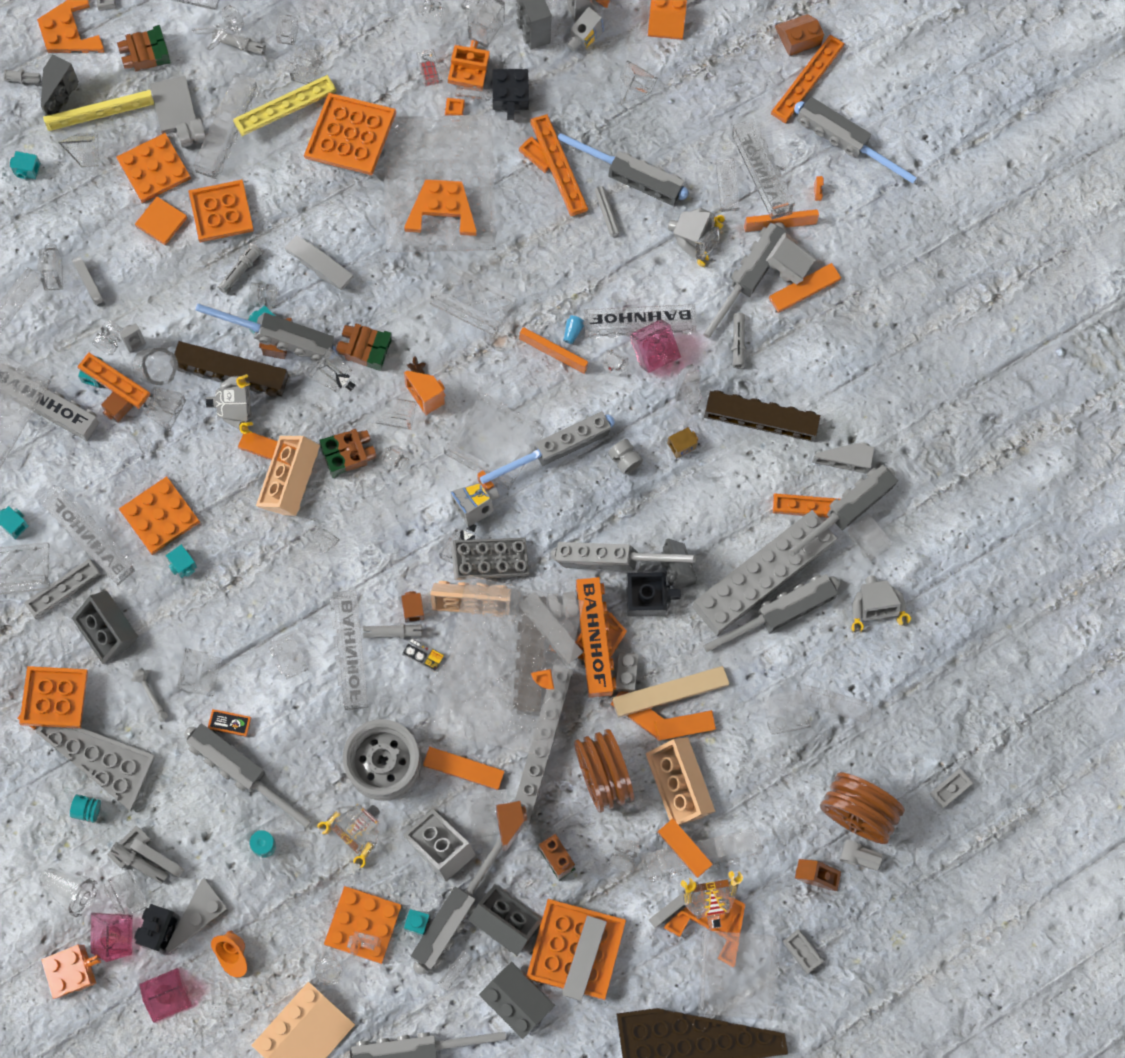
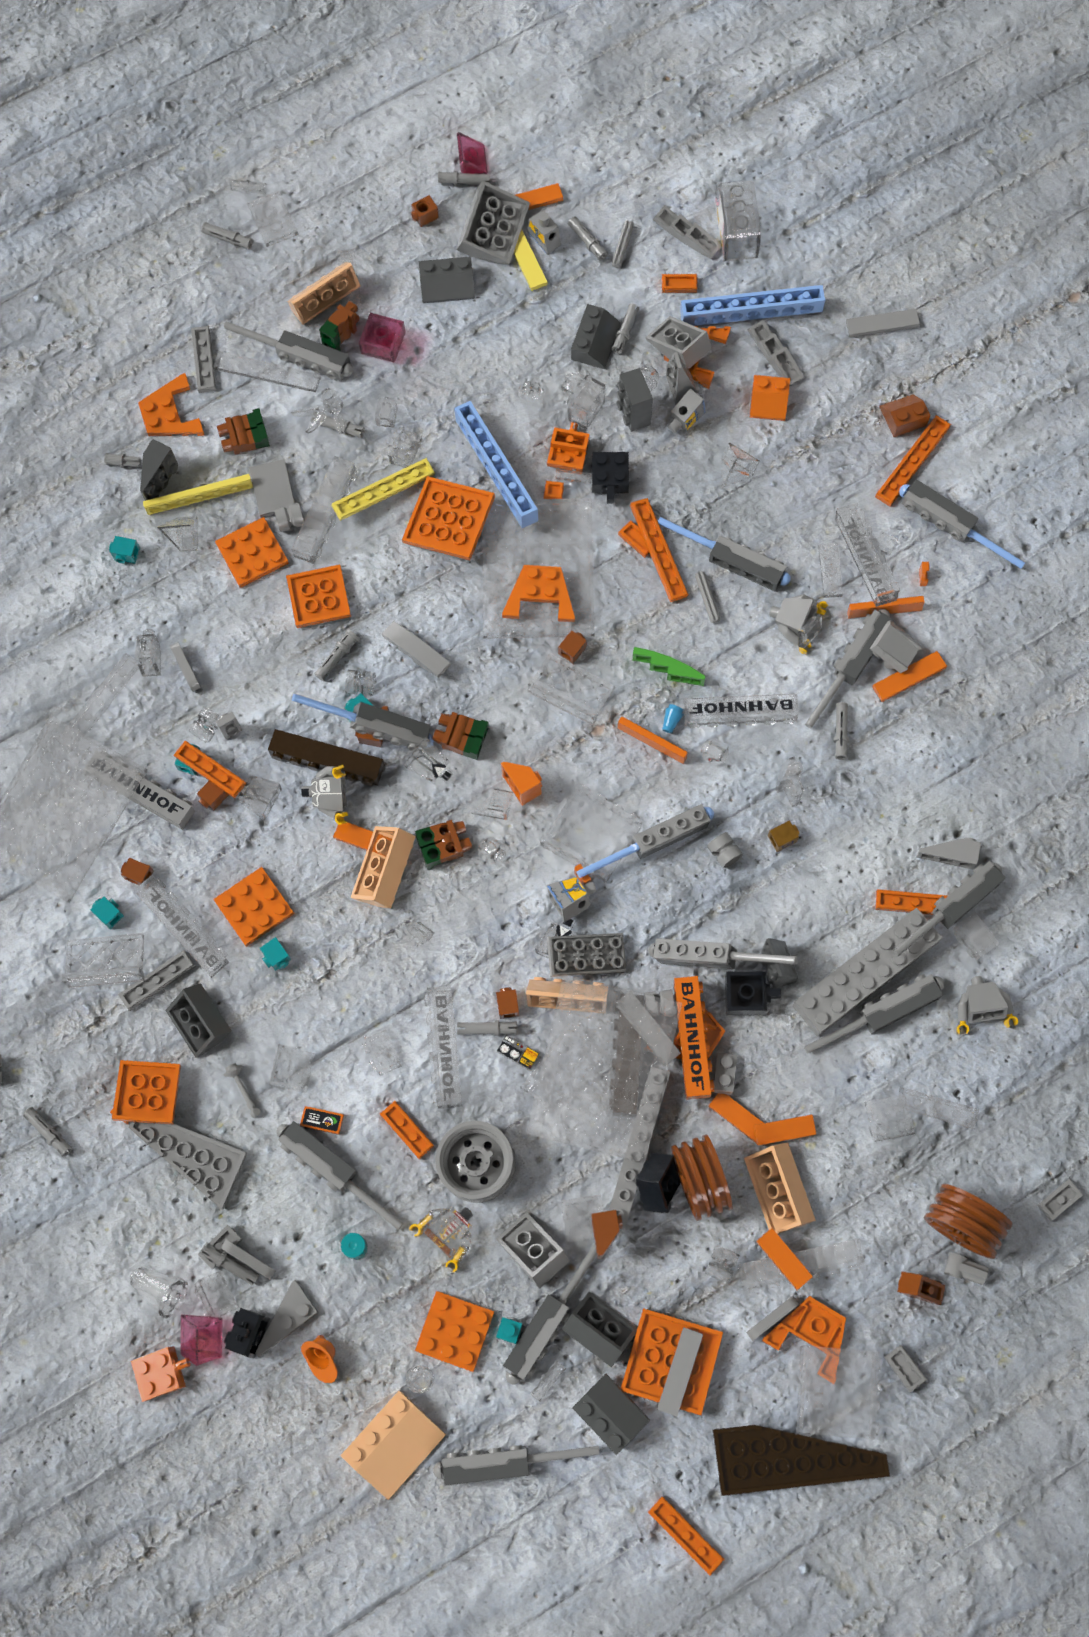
camera: 10 degrees right, 0 degrees up
teal piece [69,794,101,823] -> none
clear cylinder [132,347,178,385] -> none
orange tile [135,197,187,245] -> none
clear pink slope [139,968,193,1023] -> none
clear bracket [347,932,382,955] -> none
reddish brown plant [406,356,426,374] -> none
clear tile [416,49,443,86] -> none
orange tile [423,746,505,791] -> none
orange tile [531,669,554,689] -> none
dark orange hips [538,834,576,881] -> none
tan tile [612,666,729,718] -> none
clear pink brick [629,319,681,373] -> none
torso [680,871,743,929] -> none
dark brown brick [704,390,821,442] -> none
none -> dark orange brick [121,858,154,888]
none -> orange tile [380,1101,434,1160]
none -> light blue brick [454,401,538,528]
none -> dark orange brick [558,630,587,664]
none -> bright green slope [632,647,705,686]
none -> black hinge [636,1152,681,1213]

